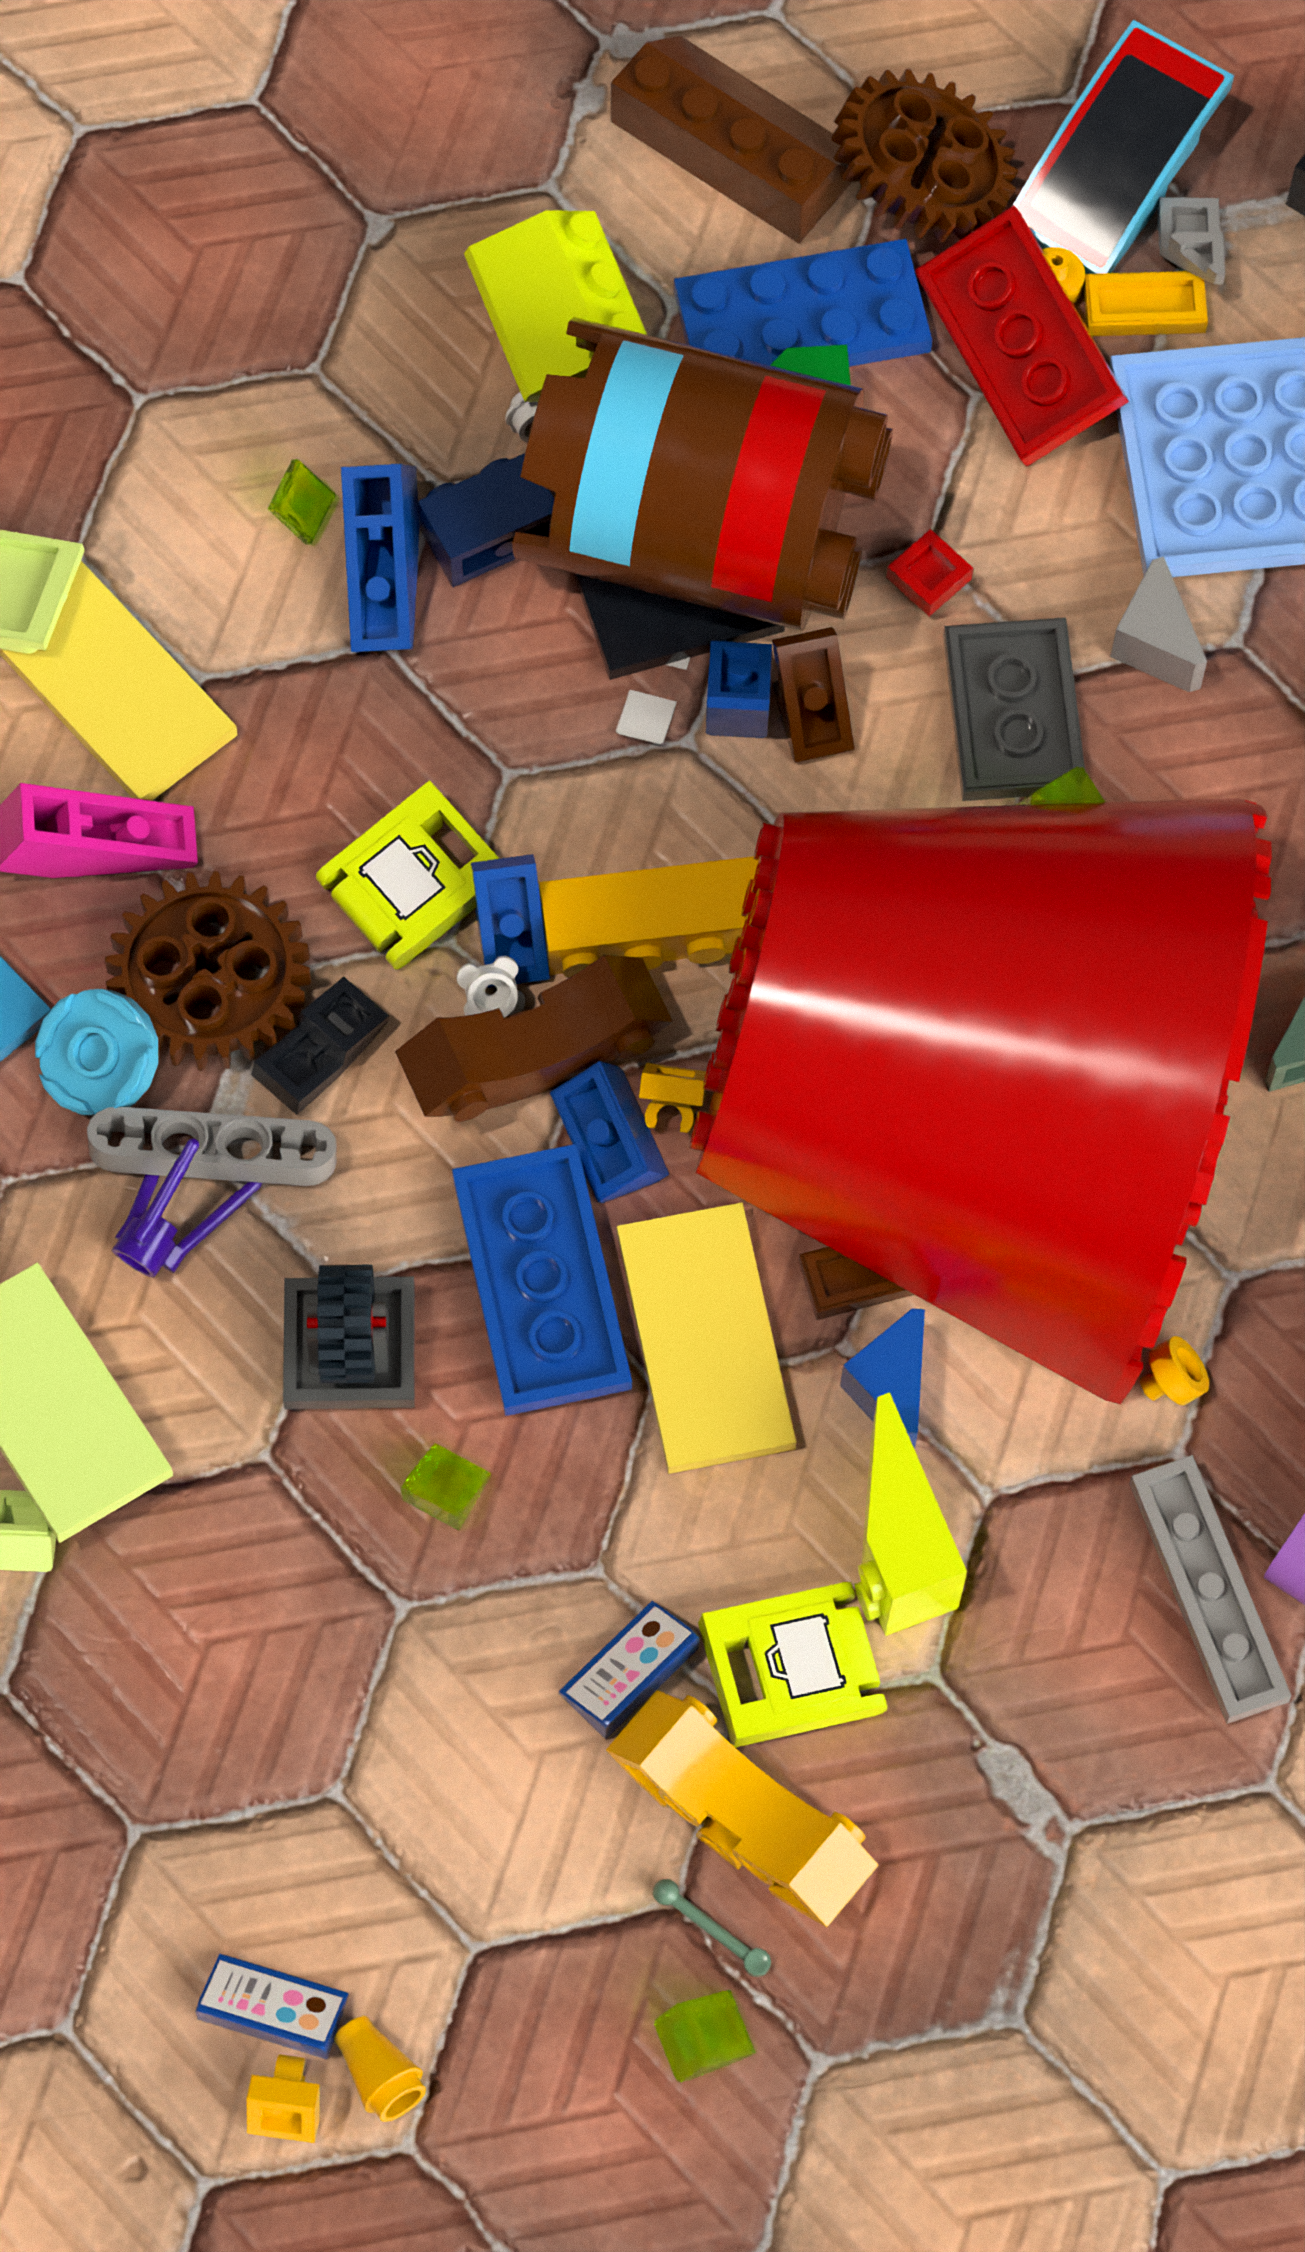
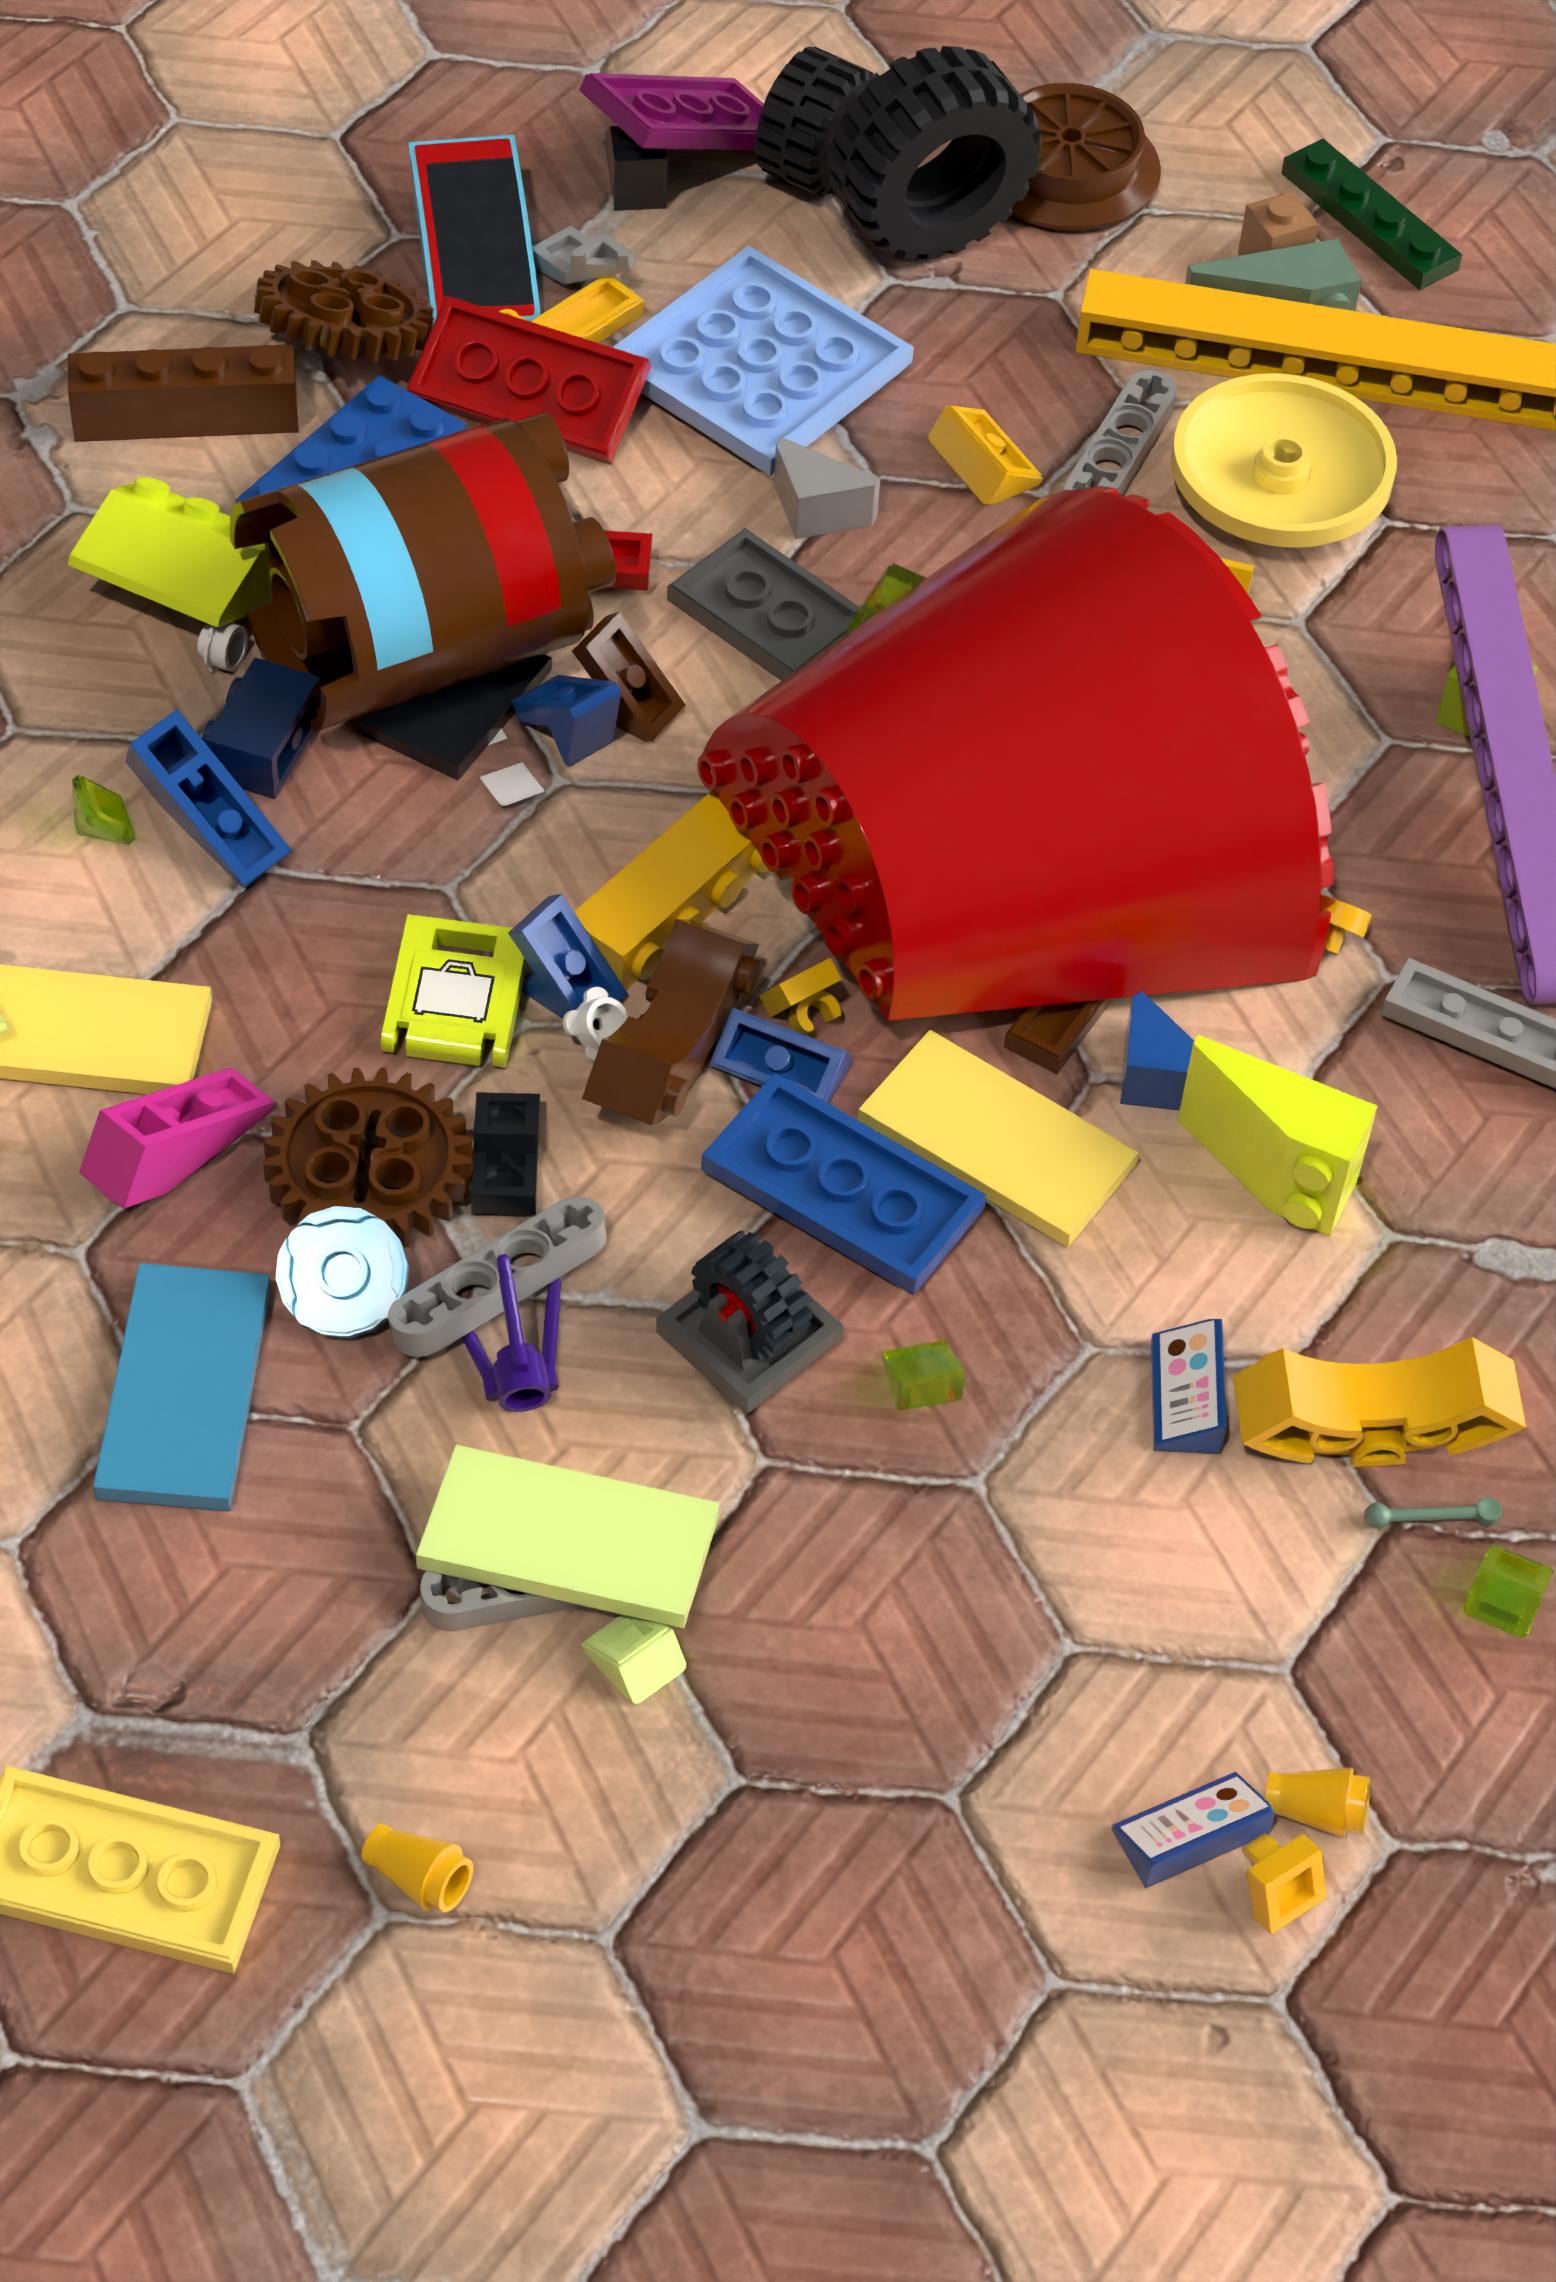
camera: 45 degrees left, 15 degrees down
neon yellow container [698,1582,888,1748] -> none

